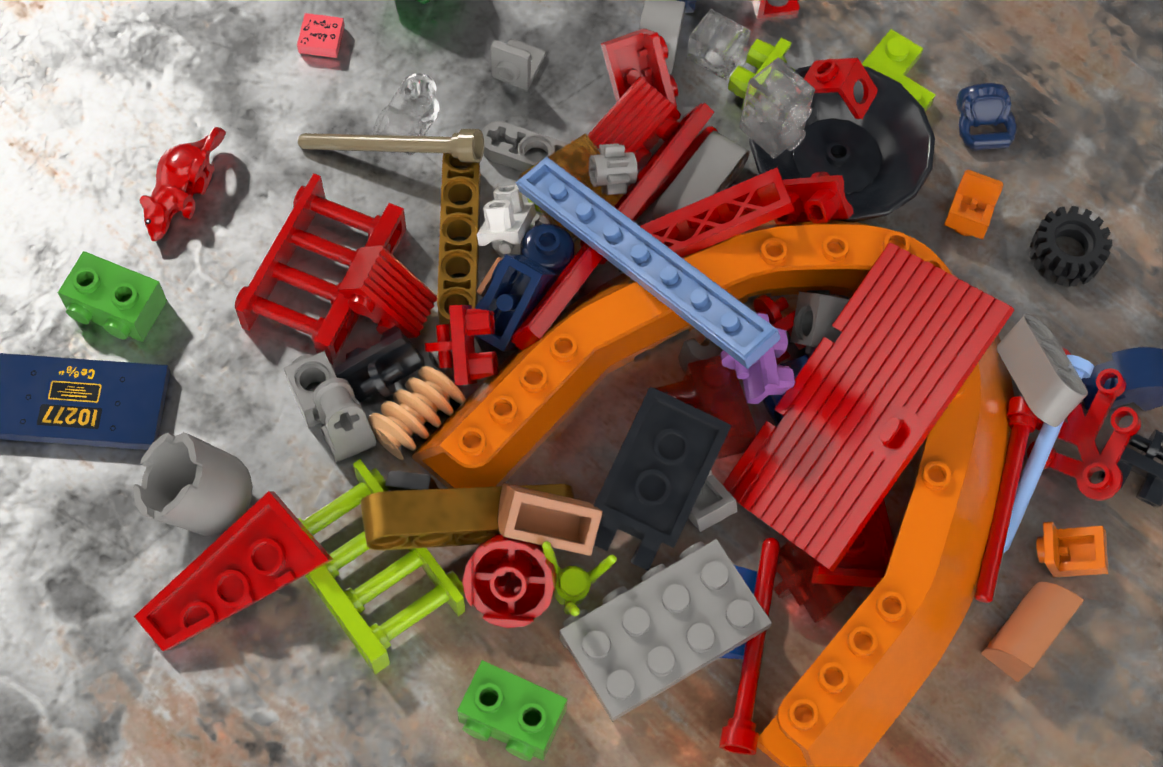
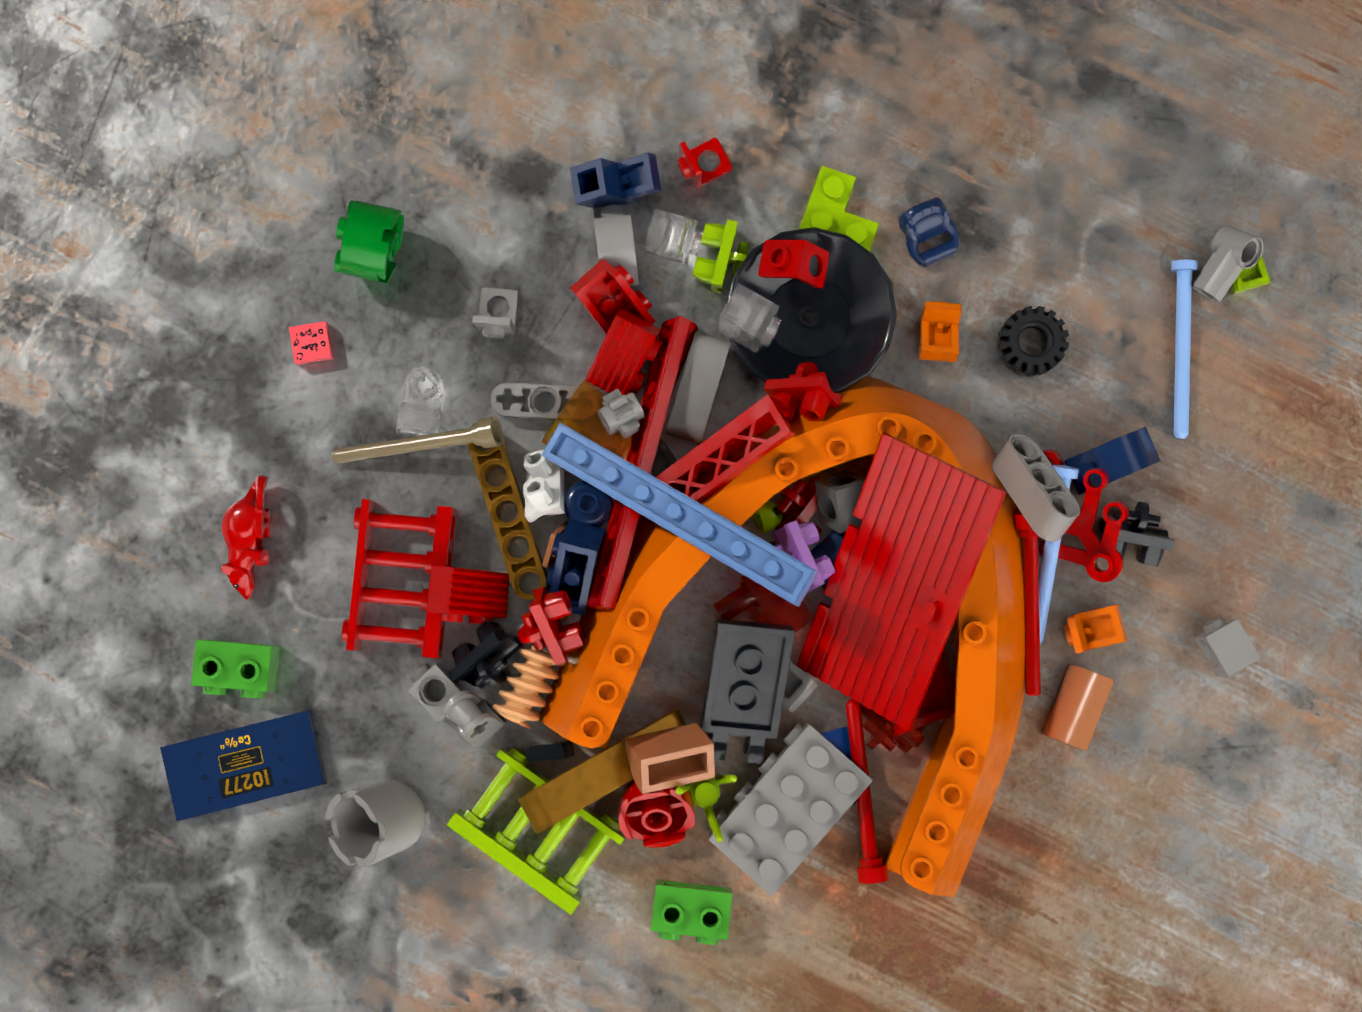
camera: 15 degrees left, 20 degrees up
red wing [133,491,334,651] -> none

